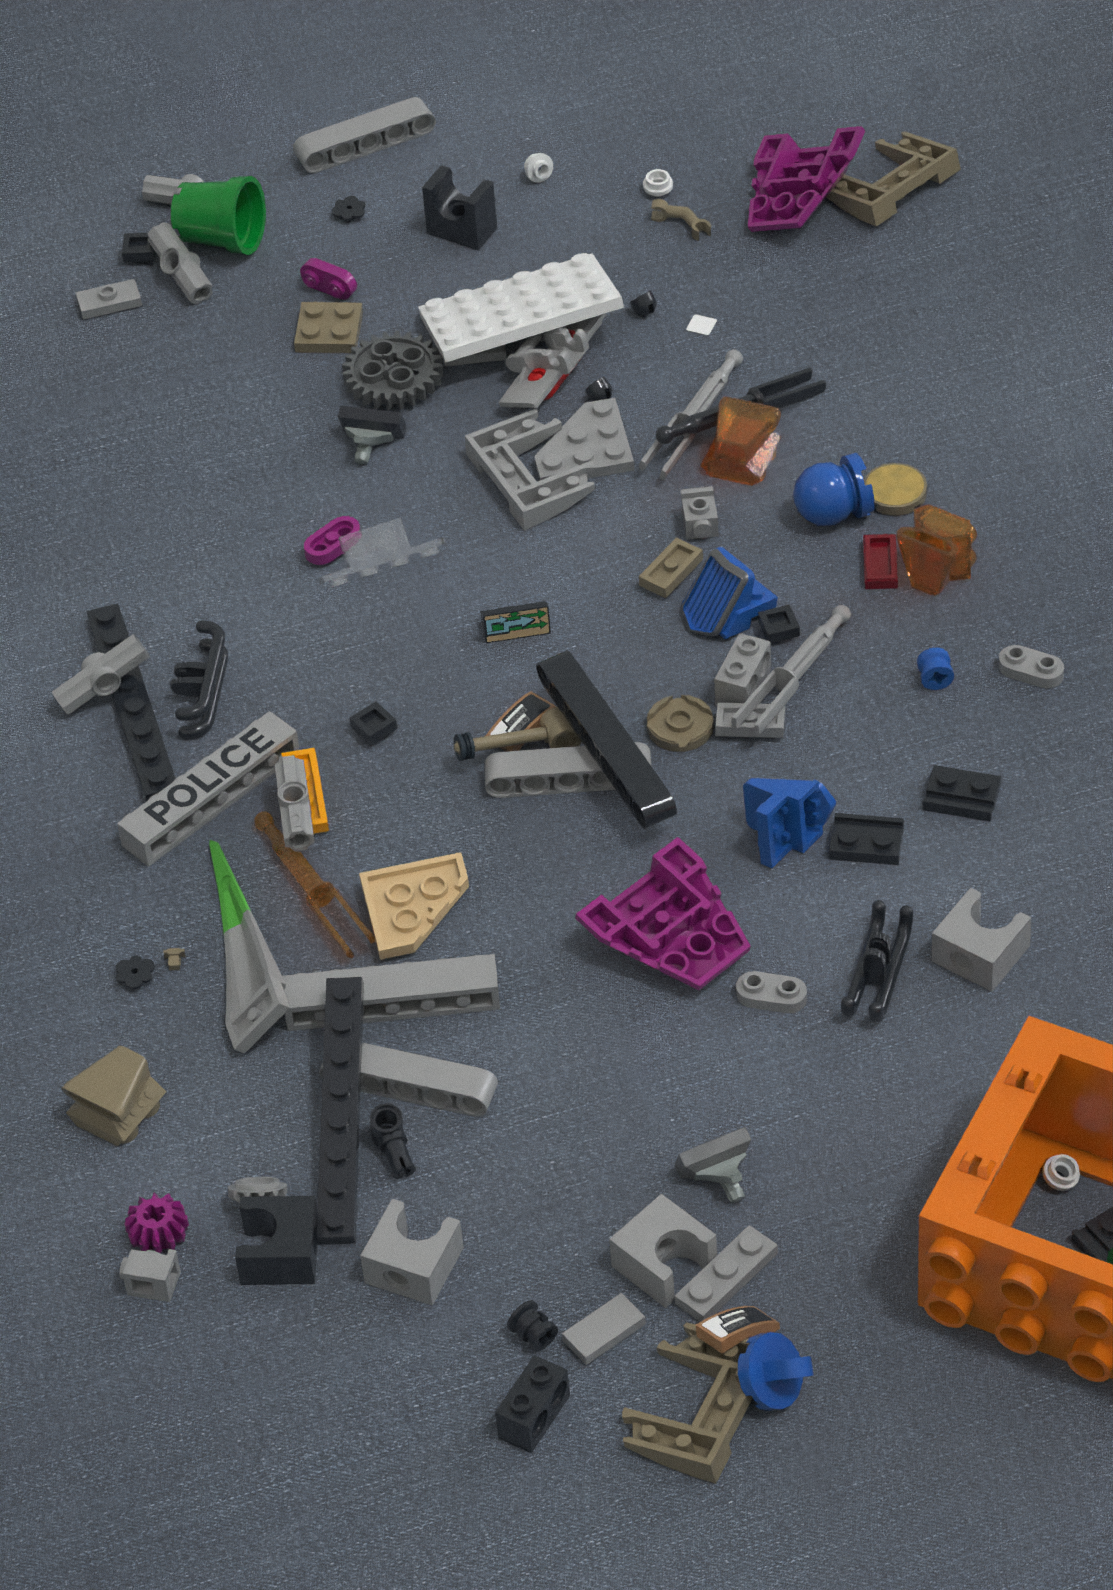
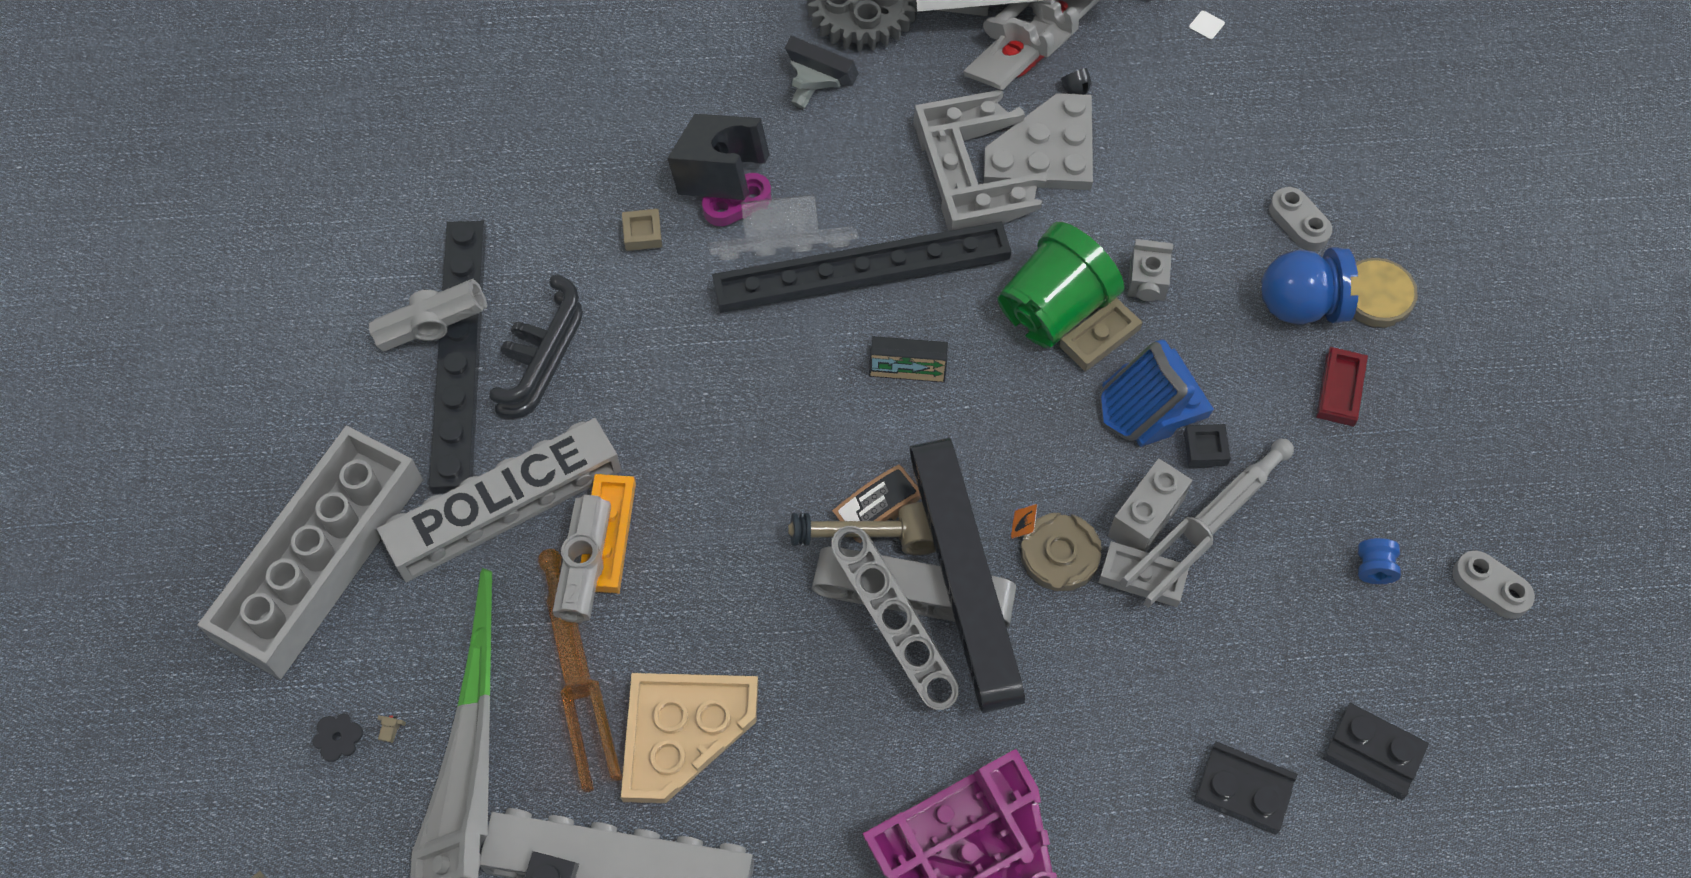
camera: 10 degrees right, 15 degrees up
black plate [349,702,397,745] -> none
light grey piece [639,349,743,480] -> none
black piece [655,368,826,444] -> none
clear orange piece [701,397,782,486] -> none
blue piece [743,778,836,868] -> none
clear orange piece [897,504,977,596] -> none
none -> light grey brick [197,425,423,680]
none -> dark tan plate [622,209,663,251]
none -> black piece [667,114,770,200]
none -> black plate [712,221,1012,313]
none -> light grey beam [831,526,959,710]
none -> green piece [997,221,1124,349]
none -> orange sticker [1011,504,1037,539]
none -> light grey plate [1269,187,1332,251]

